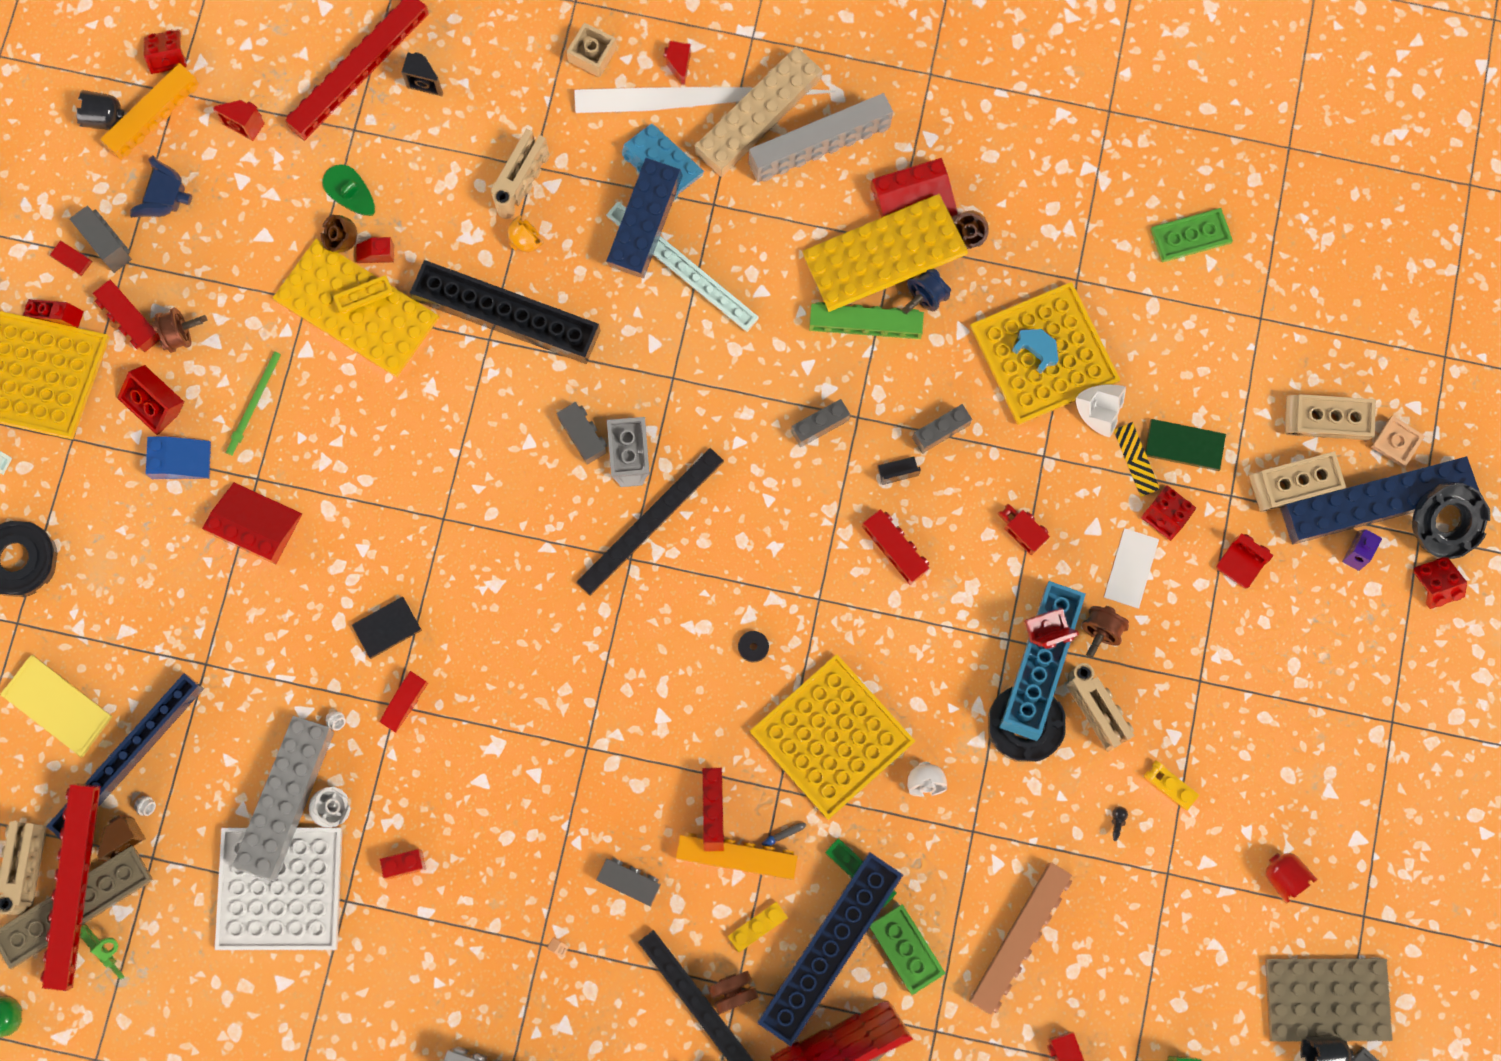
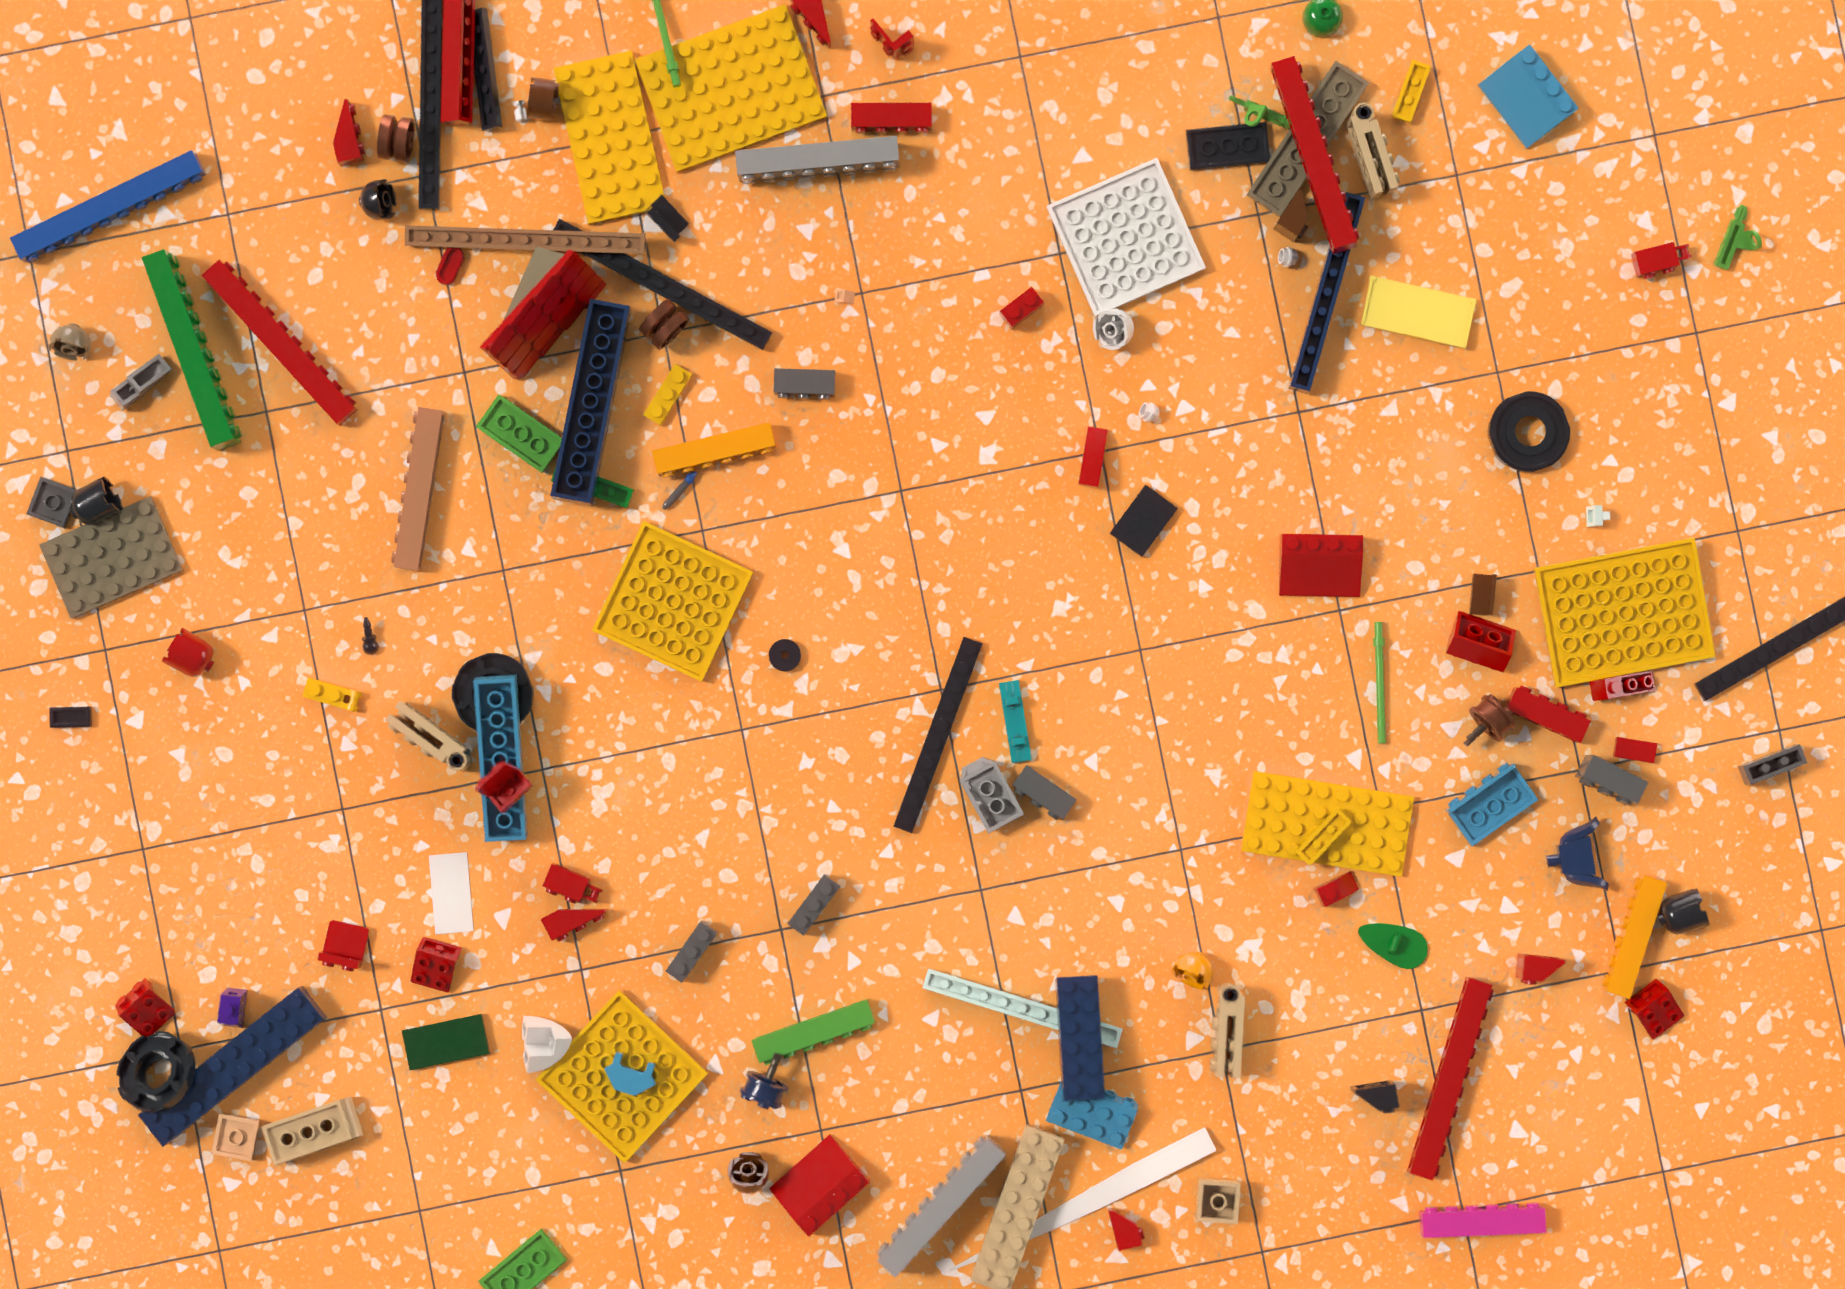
camera: 165 degrees right, 10 degrees up
blue slope [146,436,211,479] -> none
light grey brick [232,716,334,882] -> none
reddish brown cylinder [321,215,357,252] -> none
black brick [410,260,601,364] -> none
red brick [702,768,724,852] -> none
yellow plate [802,194,968,312] -> none
red brick [862,509,930,585] -> none
black panel [877,457,921,485] -> none
white cylinder [907,762,947,797] -> none
copper wheel [1081,606,1129,658] -> none
sticker [1114,422,1160,497] -> none
tan hinge [1249,451,1346,512] -> none
none -> black tile [49,706,92,728]
none -> red slope [540,909,607,942]
none -> teal hinge [999,680,1032,763]
none -> black tile [1186,122,1270,171]
none -> dark azure bracket [1445,762,1538,846]
none -> reddish brown panel [1469,573,1497,616]

